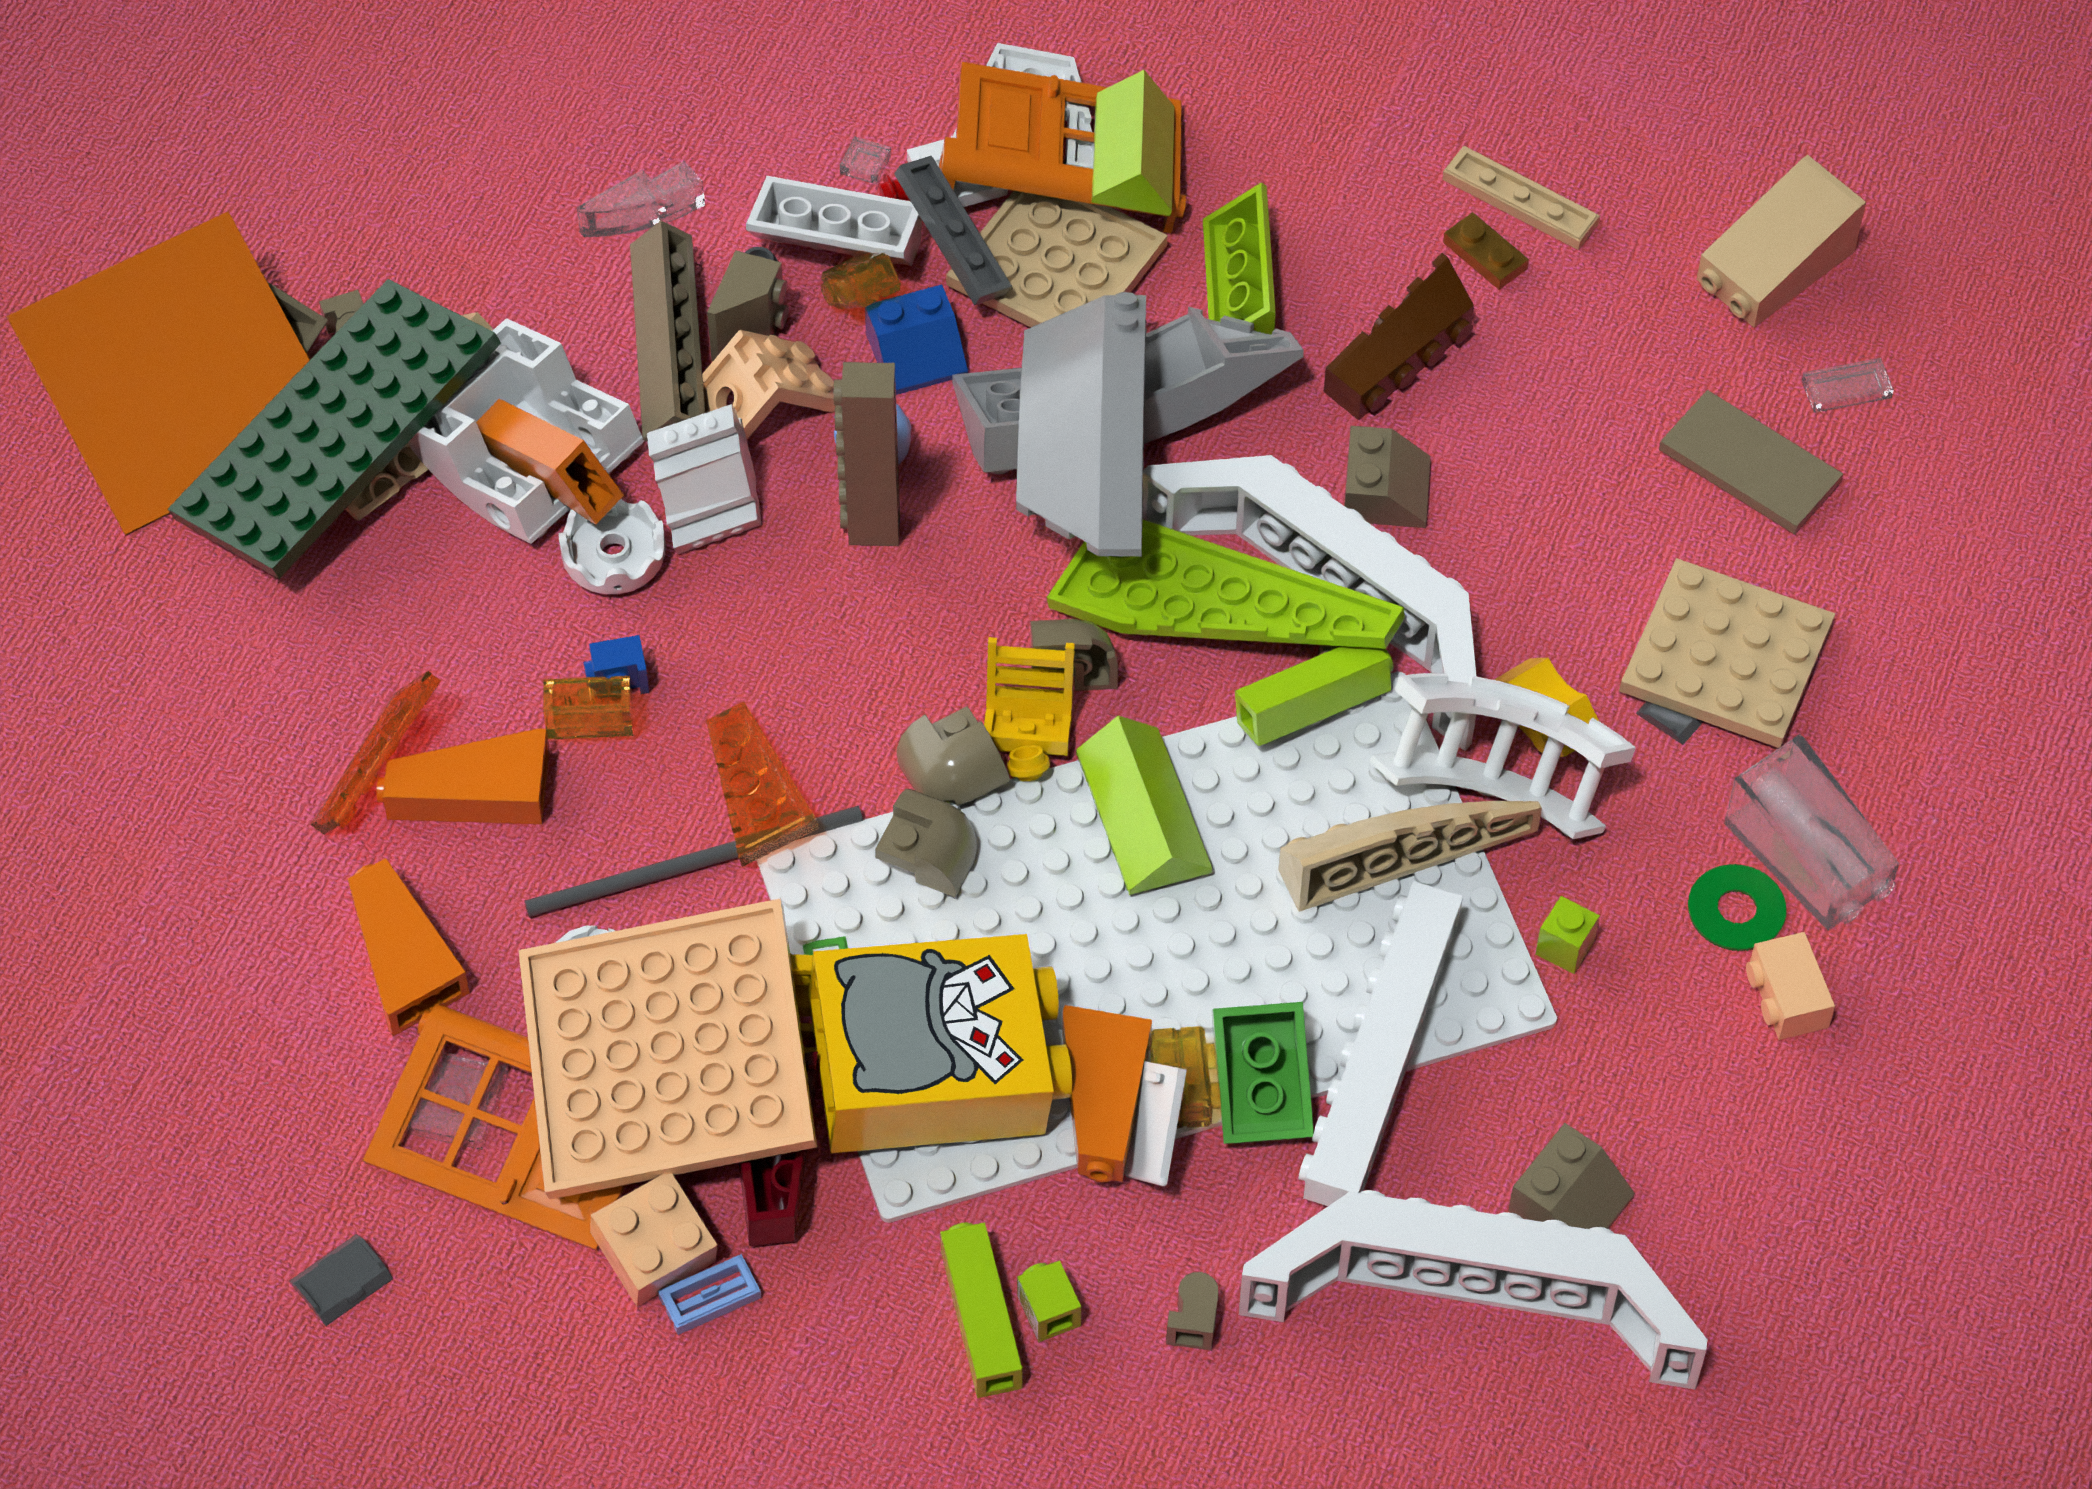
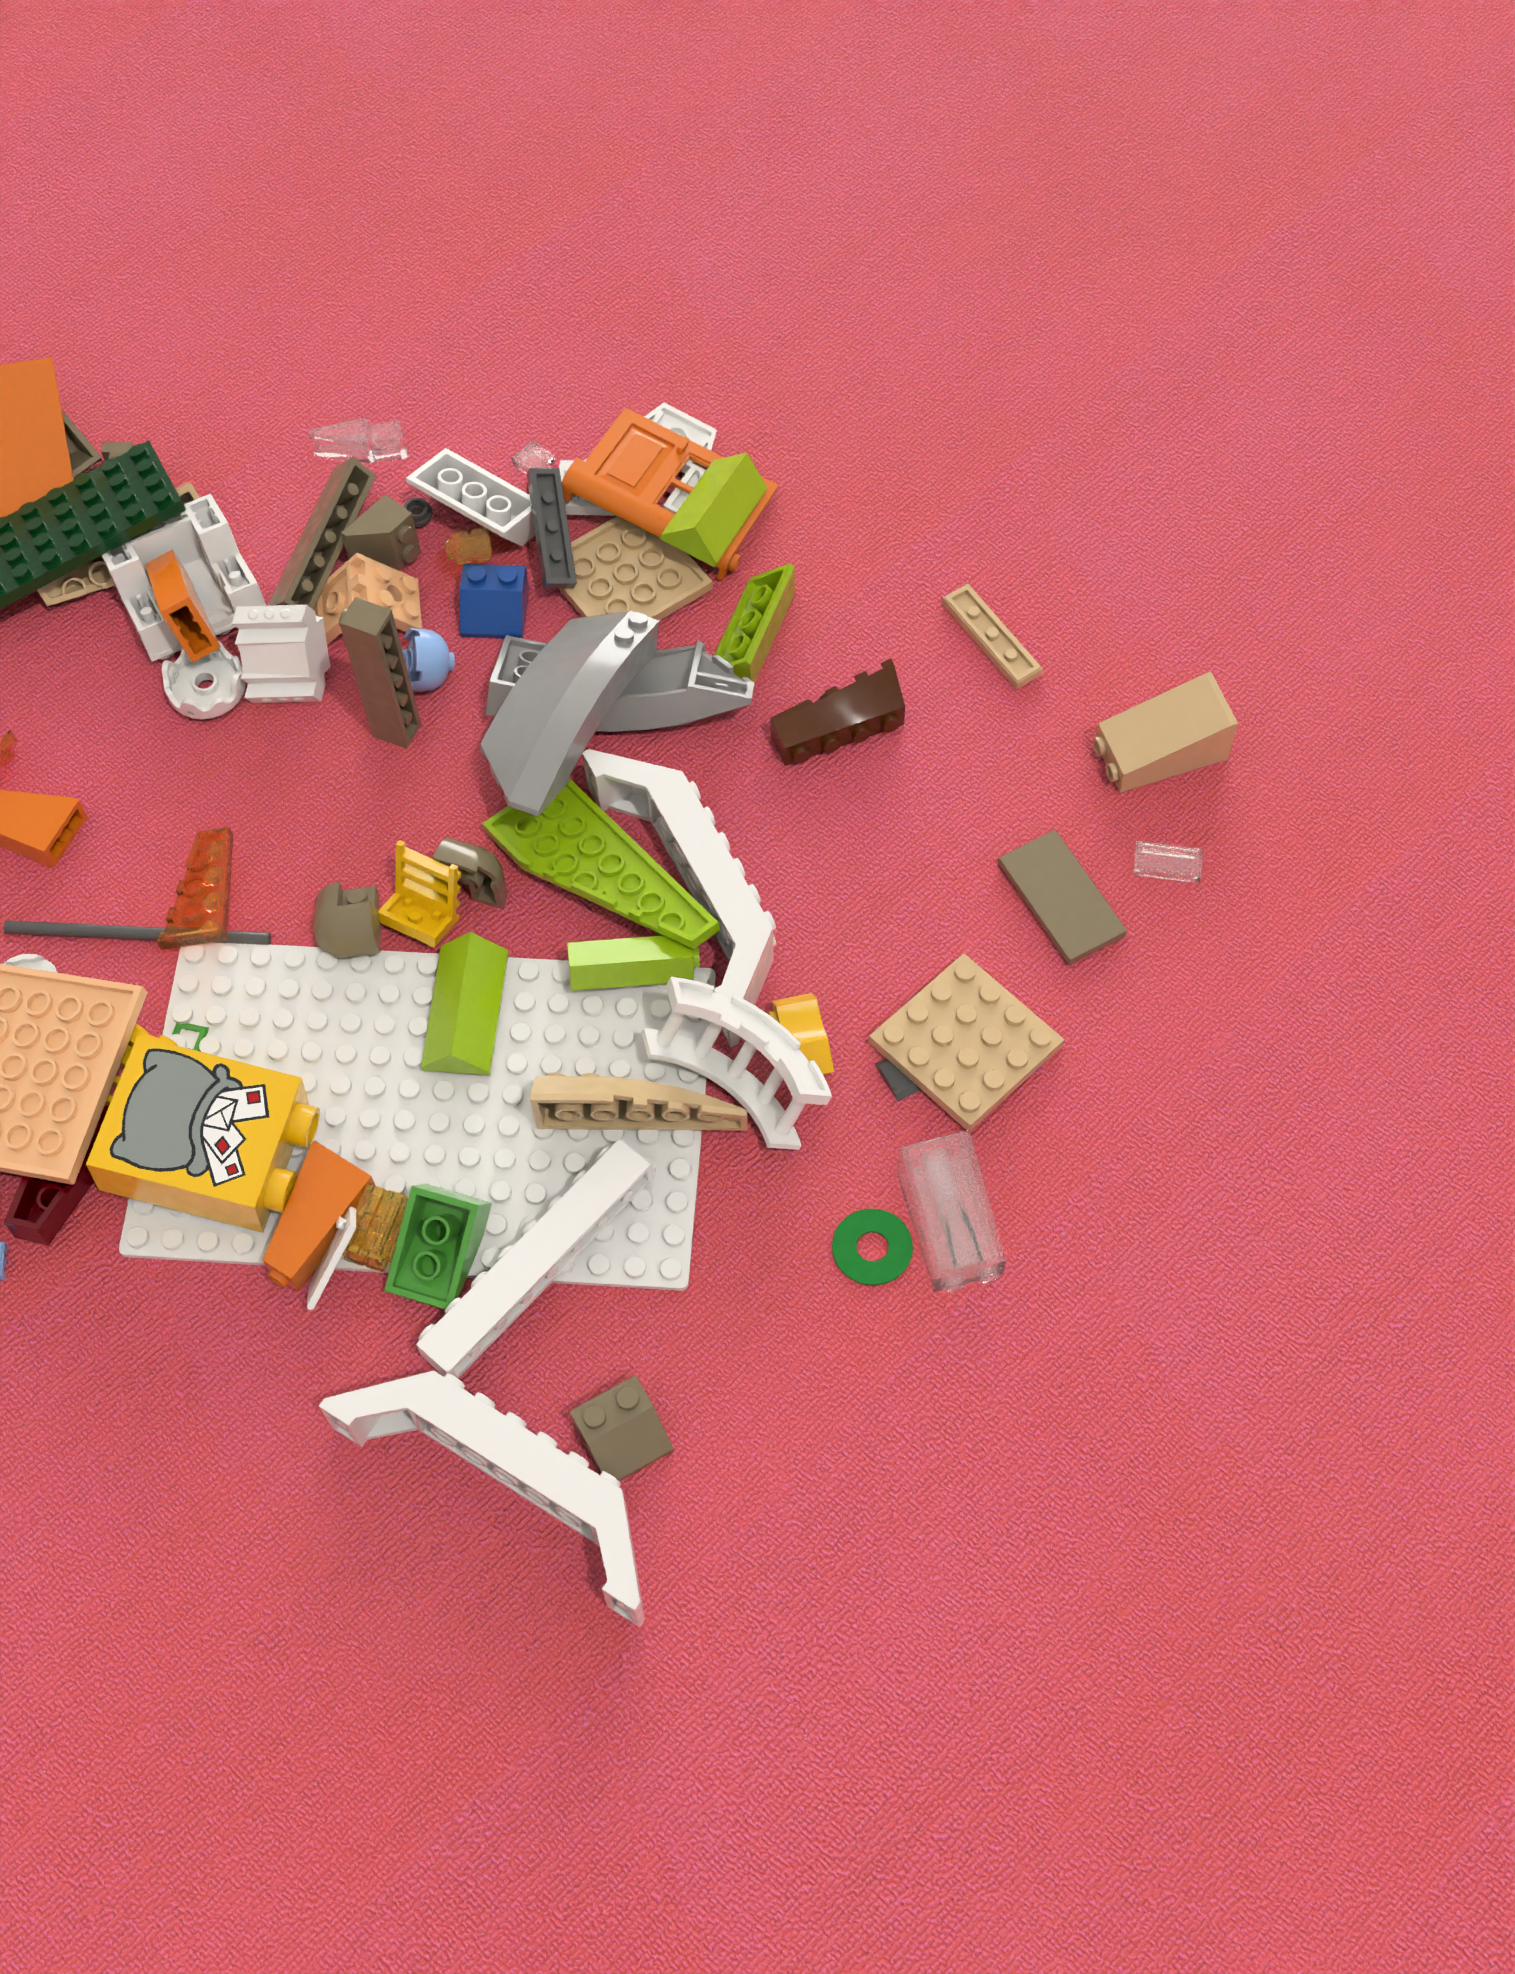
camera: 25 degrees right, 5 degrees up
clear yellow brick [543,676,633,740] -> none
blue brick [583,635,649,695] -> none
dark tan brick [875,789,977,897] -> none
lime brick [940,1222,1022,1398] -> none
yellow plate [1007,745,1050,781] -> none
lime brick [1017,1260,1081,1342] -> none
dark tan leg [1166,1272,1218,1351] -> none
dark tan slope [1344,426,1431,528] -> none
pearl gold plate [1443,212,1529,290] -> none
lime brick [1535,896,1600,974] -> none
light nougat brick [1746,932,1835,1040] -> none

